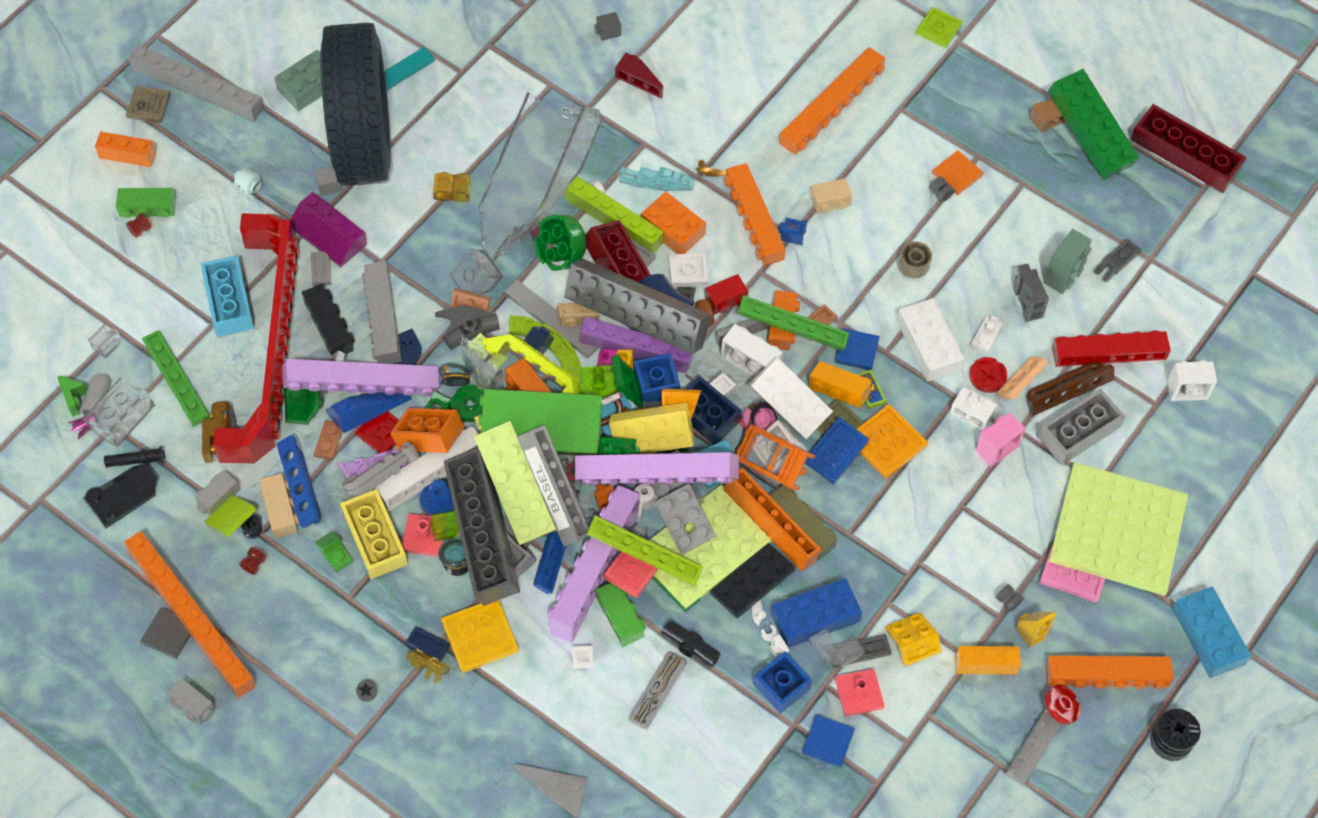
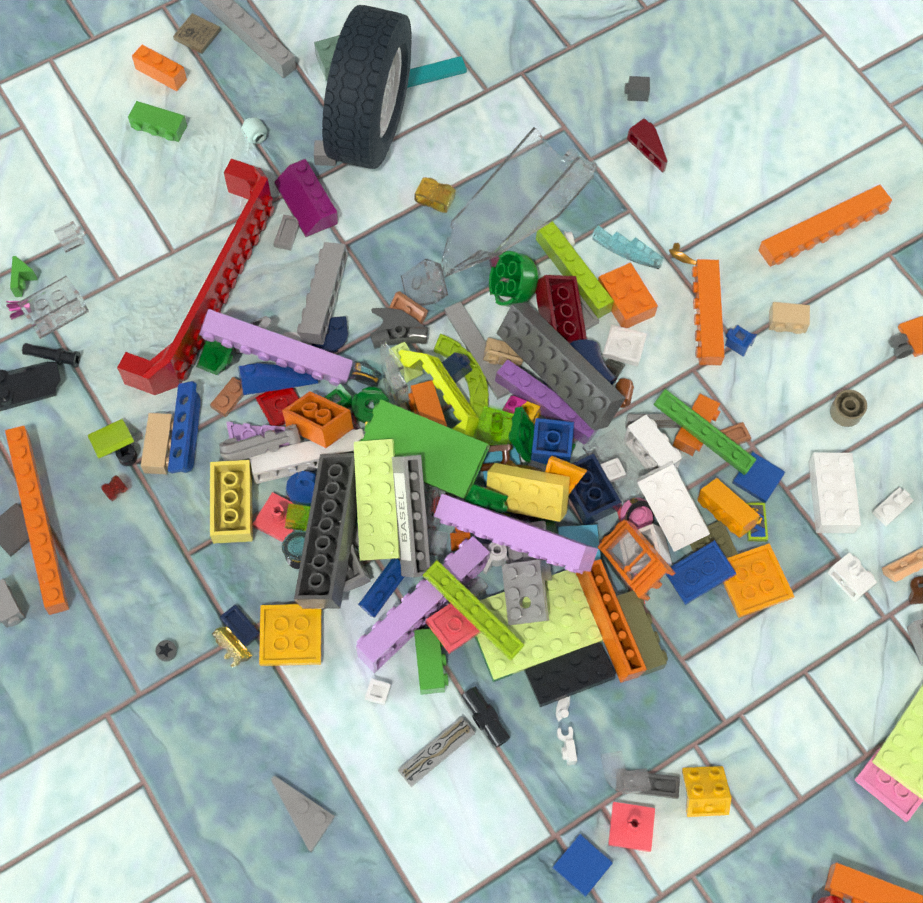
camera: 20 degrees right, 5 degrees up
light grey brick [80,374,111,418] -> none
clear red wheel [125,213,152,238] -> none
bright green tile [142,330,210,427] -> none
light grey brick [195,471,240,515] -> none
medium azure brick [201,255,254,337] -> none
pearl gold plate [202,401,236,463] -> none
black brick [302,284,355,356] -> none
bright green slope [315,532,353,573] -> none
red piece [704,274,749,315] -> none
blue brick [753,651,813,714] -> none
blue brick [771,578,862,648] -> none
light orange brick [955,646,1021,675] -> none
red tile [969,357,1007,393] -> none
bright pink brick [976,413,1026,467] -> none
dark grey wheel [996,584,1024,612] -> none
yellow slope [1016,611,1056,648] -> none

